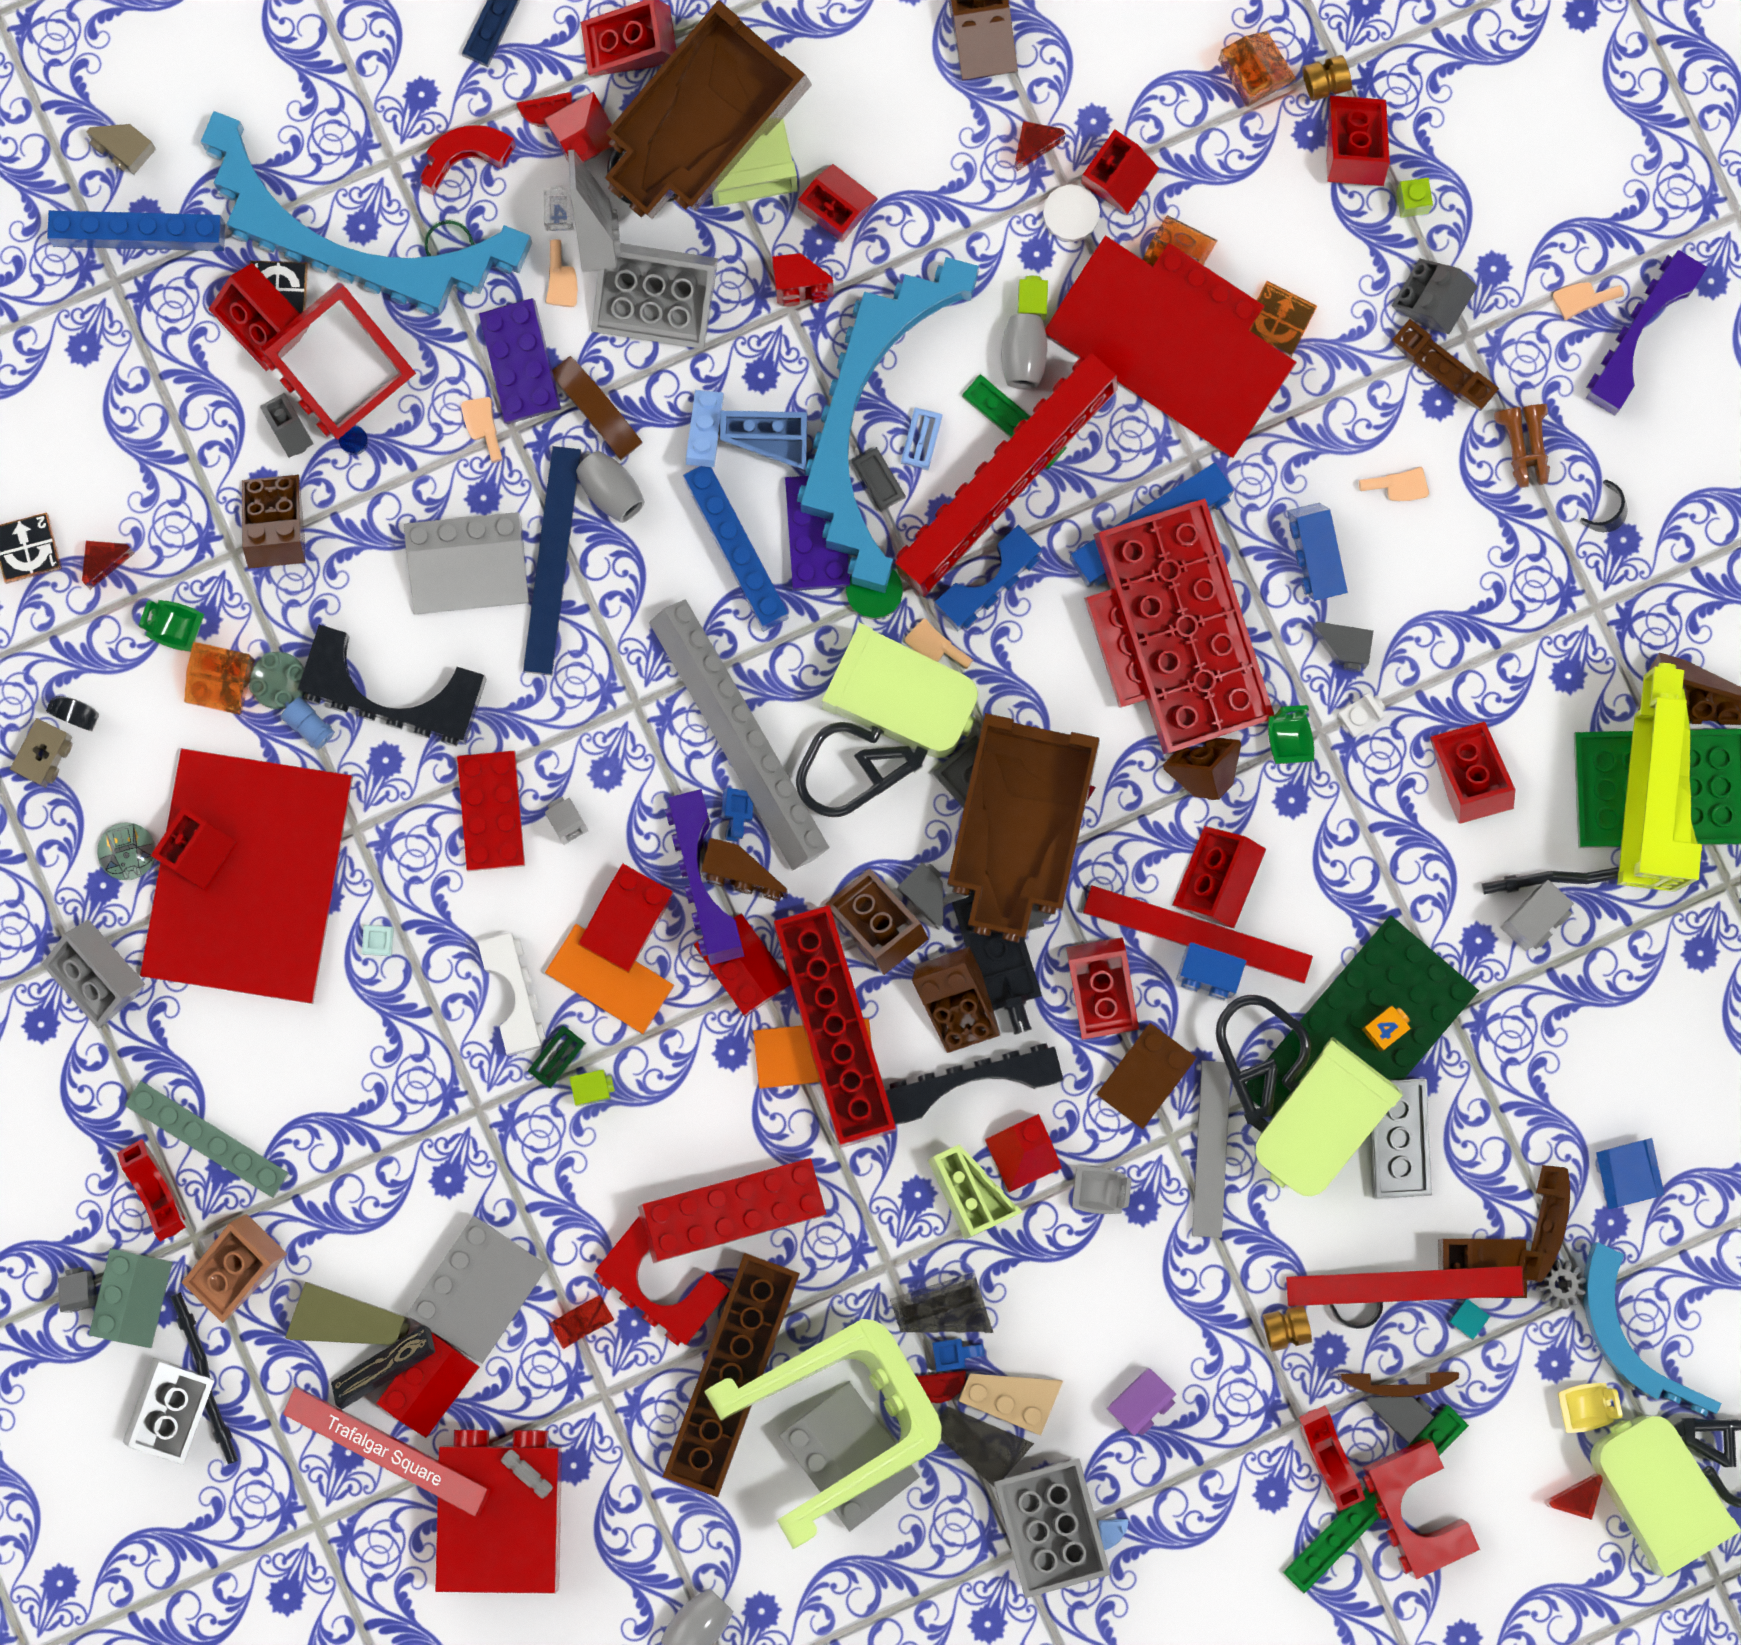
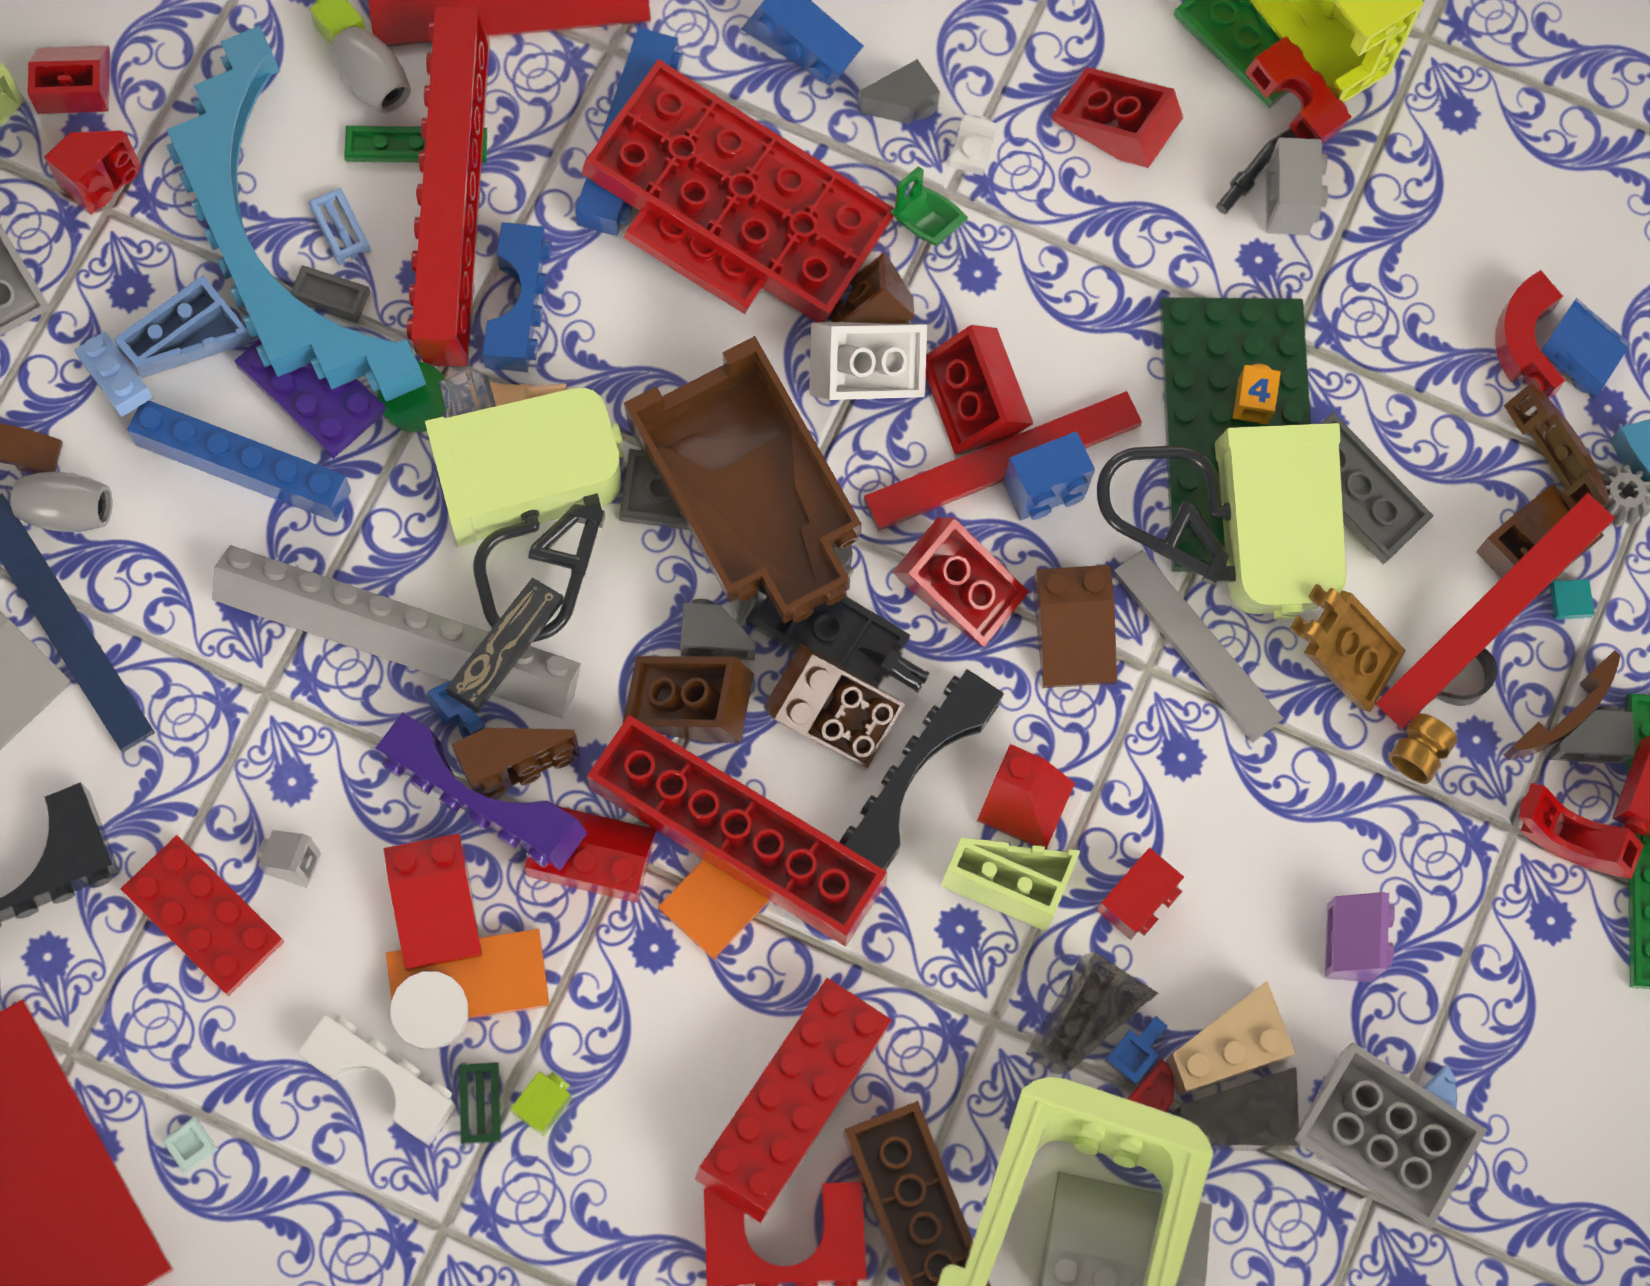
camera: 45 degrees left, 10 degrees down
light grey piece [1072,1167,1131,1214] -> none
none -> white tile [390,972,469,1050]
none -> clear brick [439,368,496,417]
none -> black tile [446,577,564,713]
none -> white slope [809,322,927,400]
none -> red brick [1096,847,1184,940]
none -> red arch [1245,36,1352,144]
none -> pearl gold tile [1290,584,1406,712]
none -> red arch [1495,270,1566,399]

